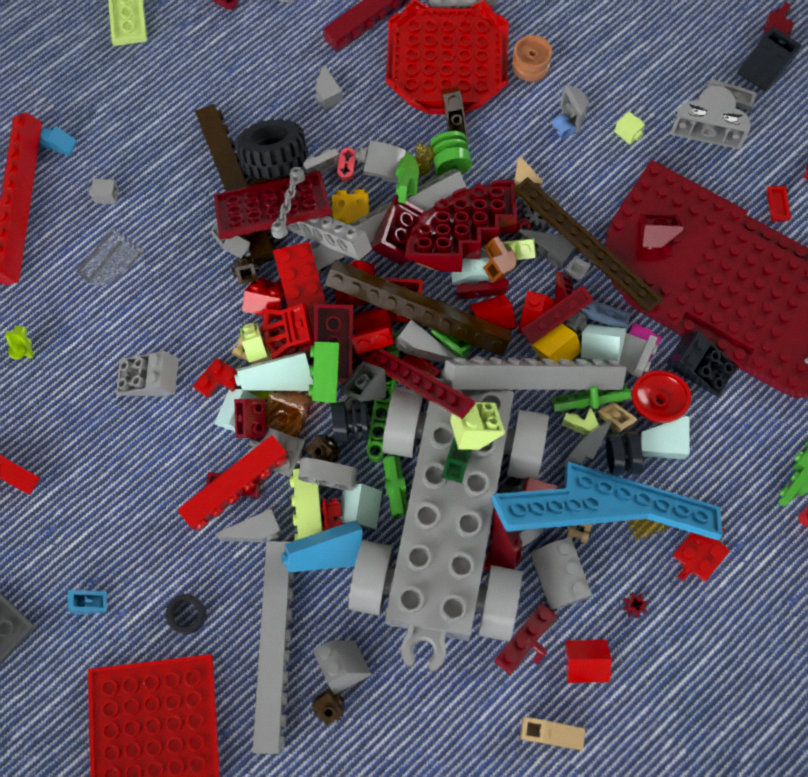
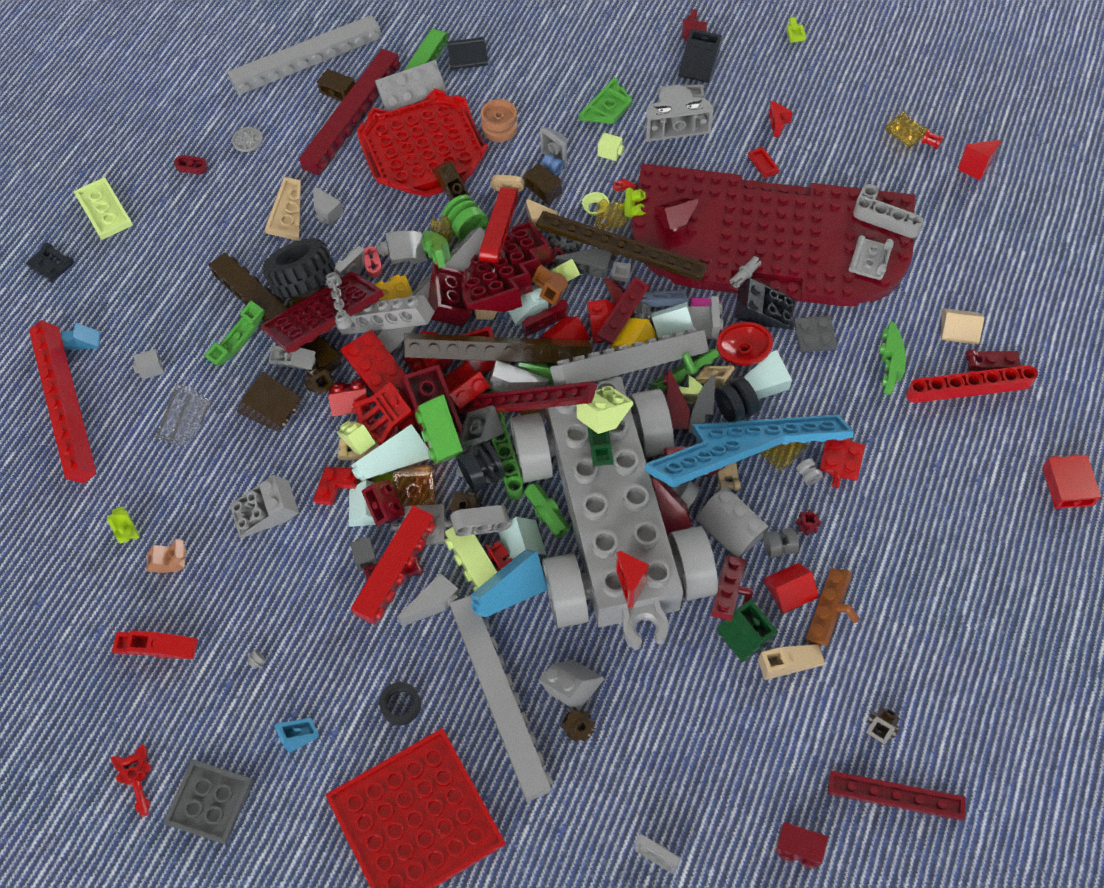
camera: 25 degrees left, 10 degrees down
none -> black plate [26,242,74,283]
none -> nougat brick [146,539,186,573]
none -> bright green slope [204,301,265,367]
none -> dark brown slope [237,372,301,432]
none -> light grey plate [247,650,266,669]
none -> tan wing [265,177,301,241]
none -> dark grey brick [350,537,377,572]
none -> red beam [479,187,518,263]
none -> tan plate [490,175,525,192]
none -> dark brown brick [524,163,562,204]
none -> bright green wing [579,77,632,124]
none -> yellowish green piece [582,192,609,216]
none -> clear yellow plate [595,199,627,229]
none -> red arm [613,179,638,192]
none -> red slope [616,551,649,609]
none -> lime hips [619,187,646,219]
none -> dark red slope [663,370,690,429]
none -> dark green slope [716,599,778,663]
none -> light grey pin [730,256,762,288]
none -> dark grey wheel [763,527,799,558]
none -> dark grey plate [793,316,837,353]
none -> light grey wheel [796,458,823,485]
none -> dark orange plate [806,568,859,646]

